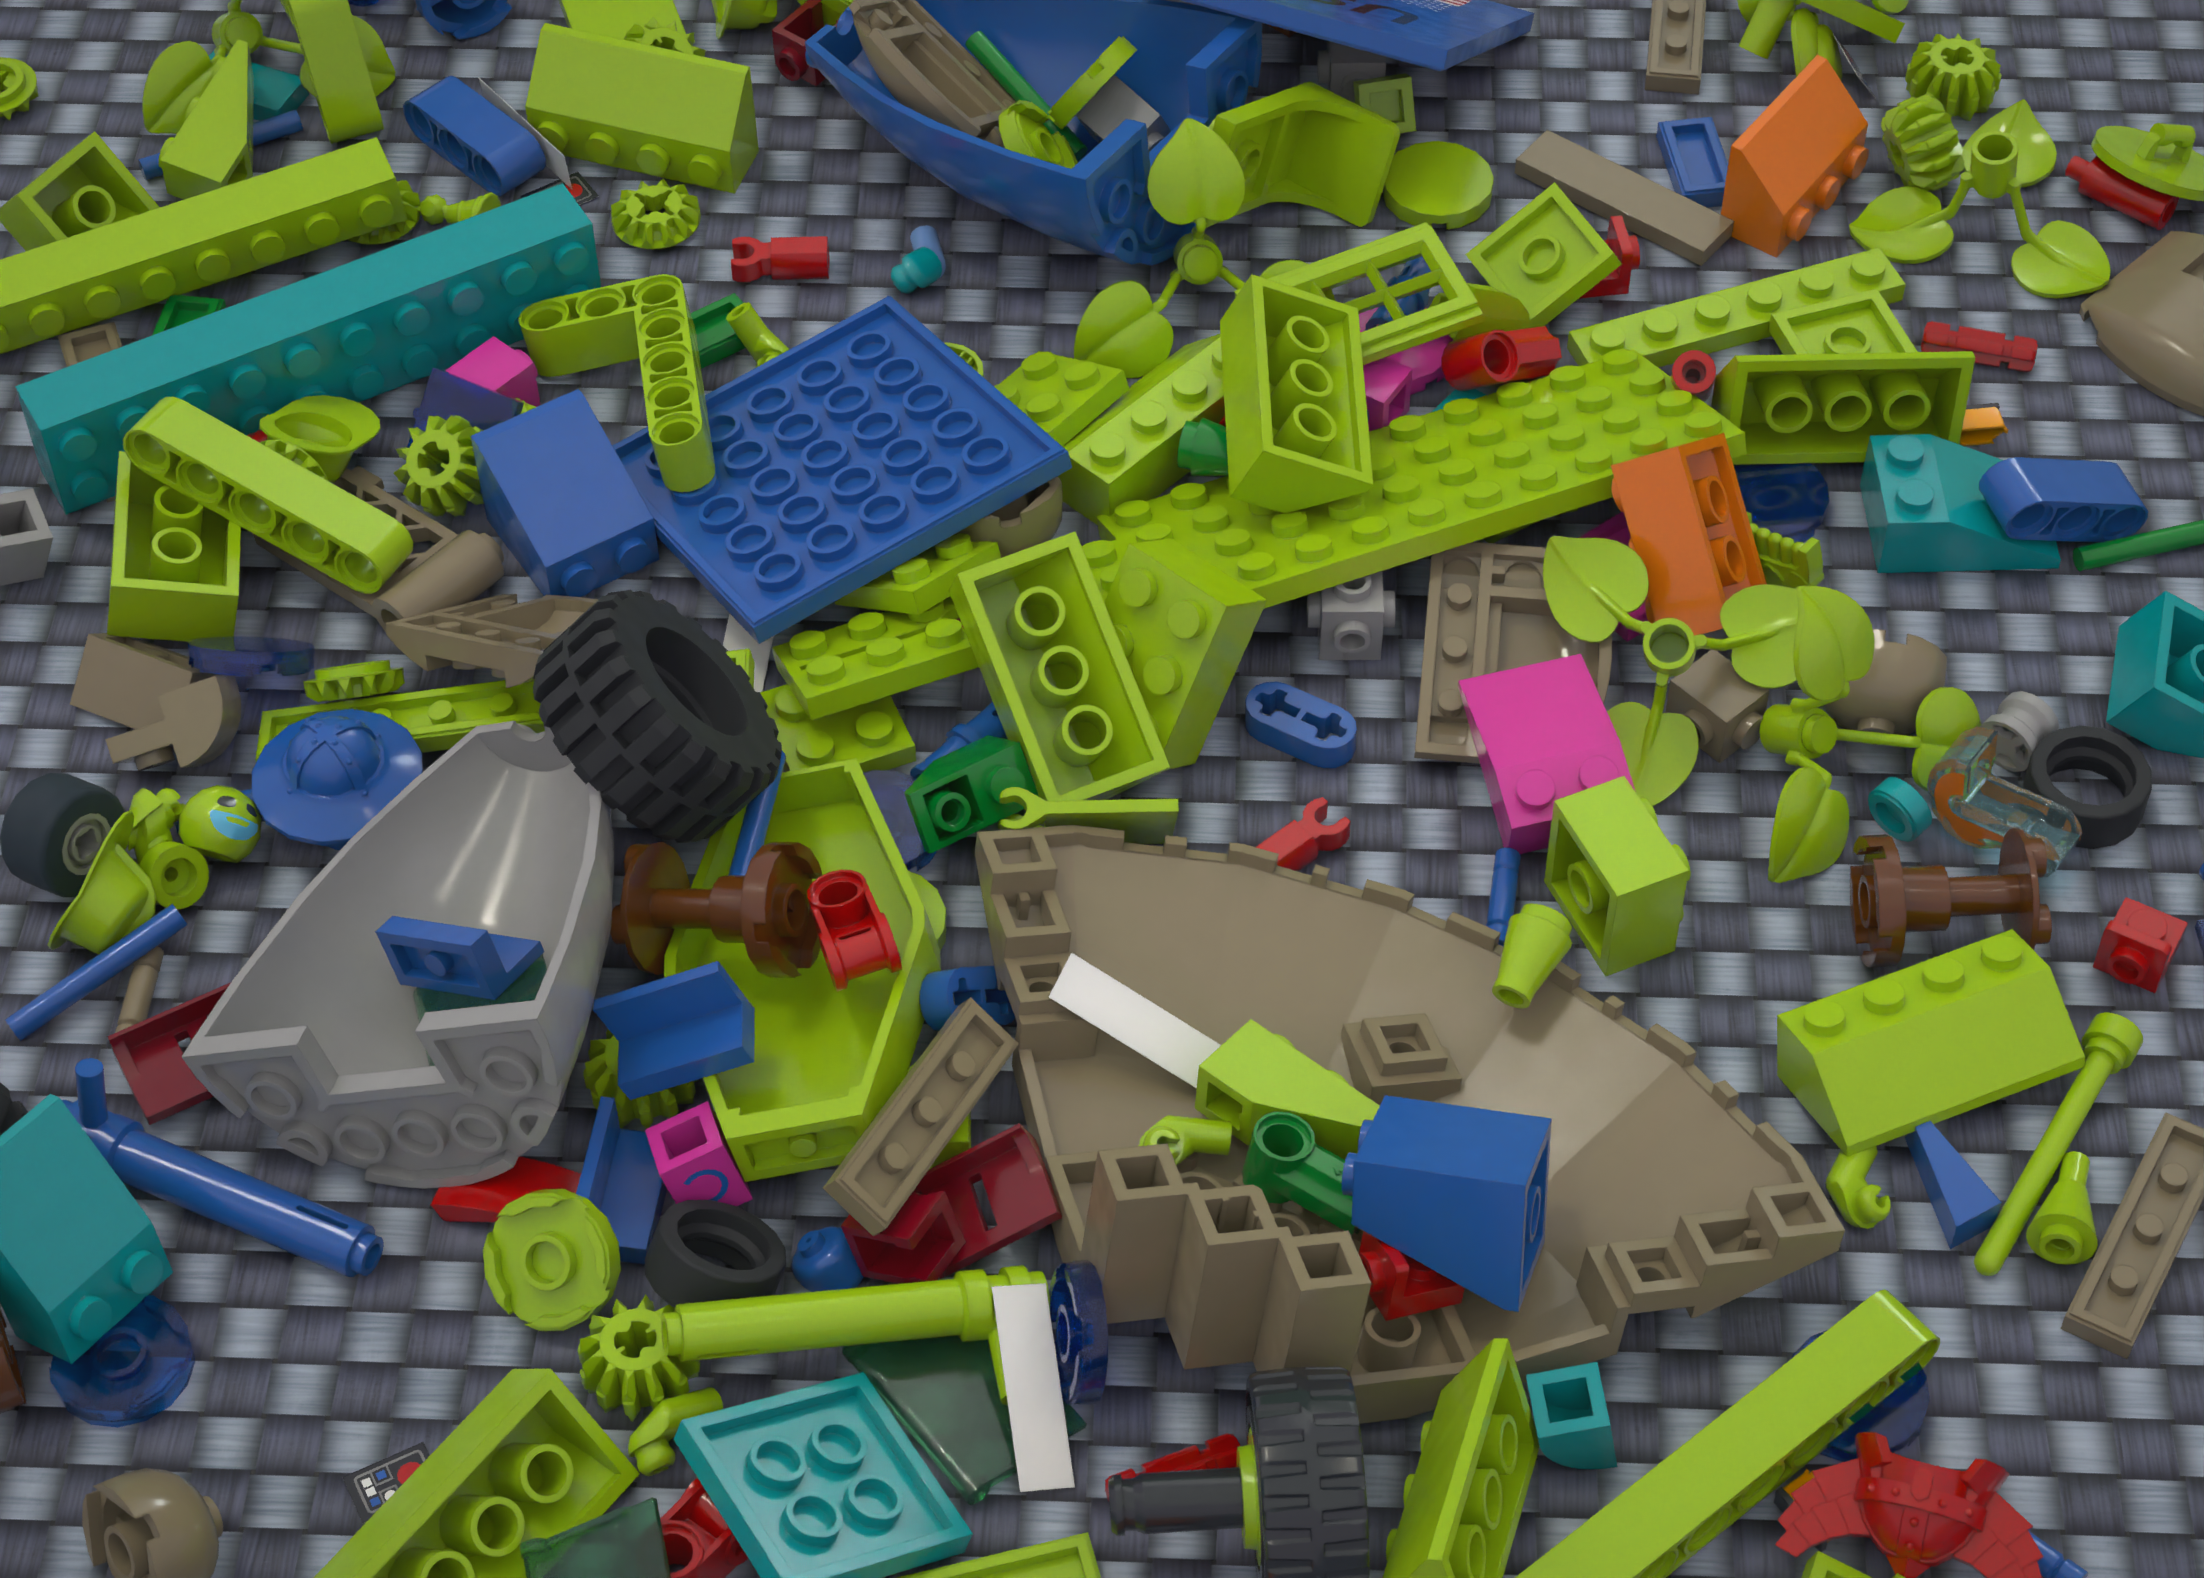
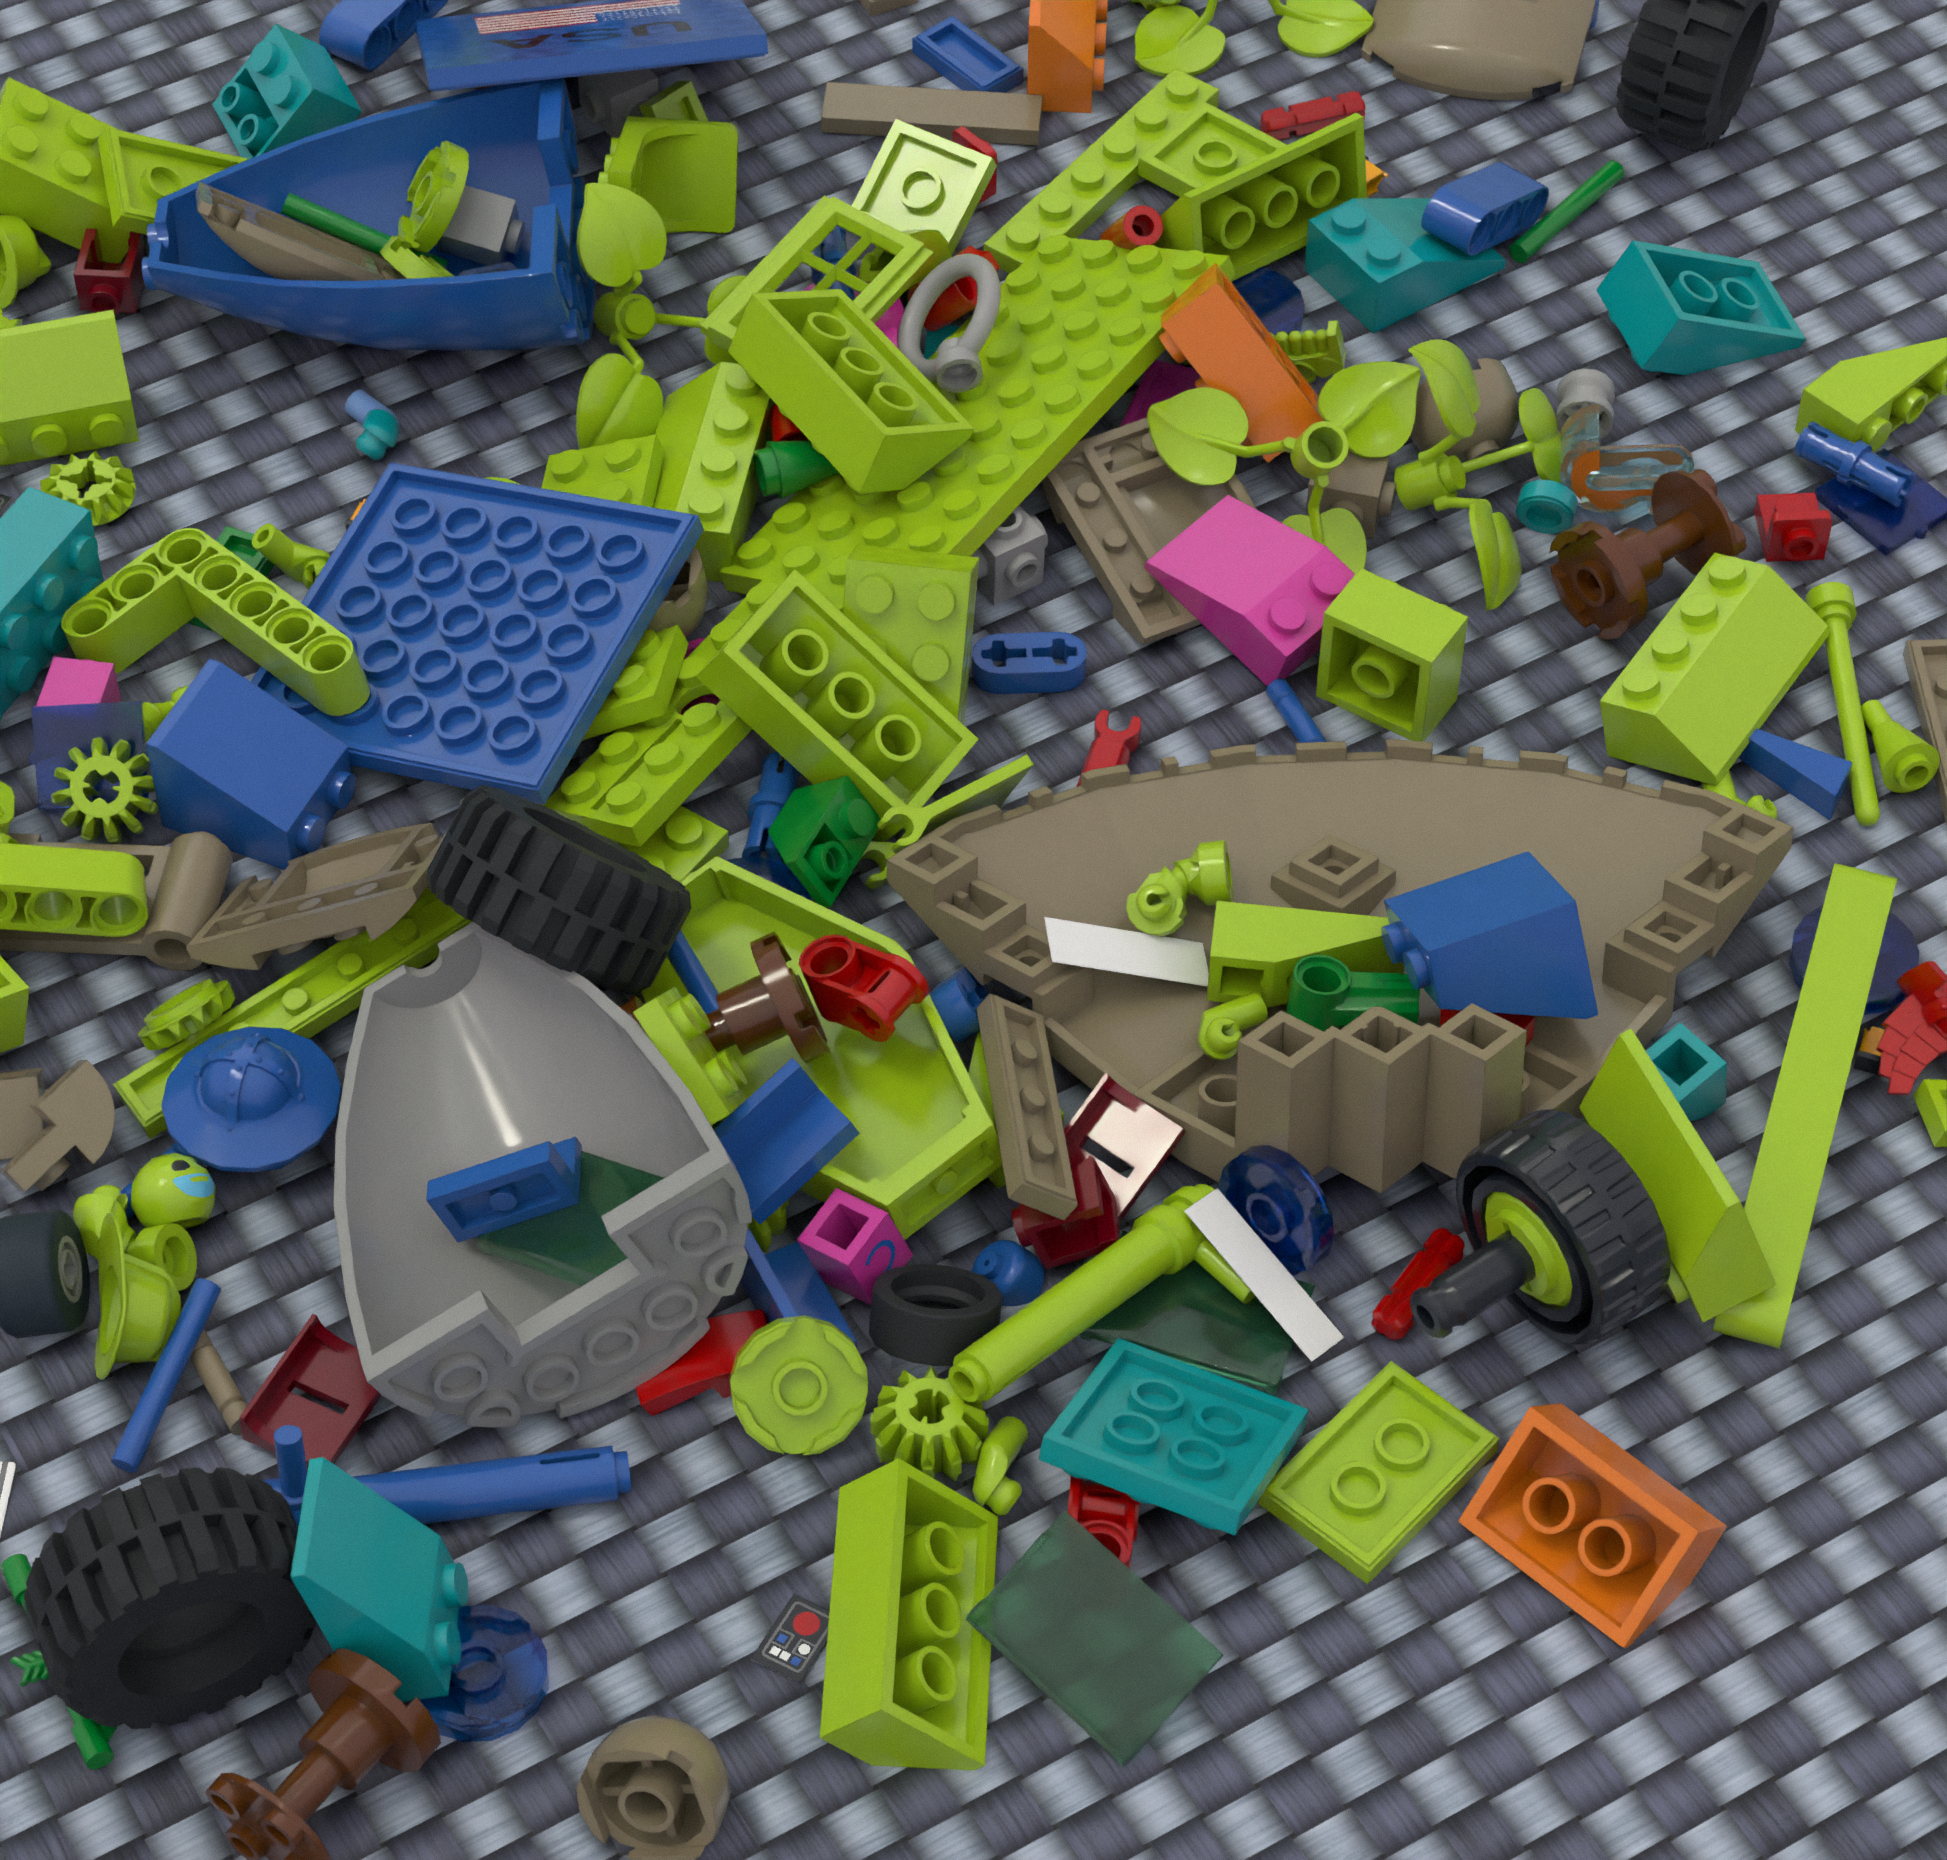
camera: 35 degrees left, 0 degrees up
clear blue tile [187,636,315,677] -> none
red bar [731,236,830,282] -> none
lime tile [1383,141,1494,229] -> none
lime cone [1492,903,1572,1009] -> none
black tyre [2022,725,2152,849] -> none
none -> lime plate [633,987,747,1125]
none -> light grey piece [897,254,1001,393]
none -> lime arm [1126,840,1234,937]

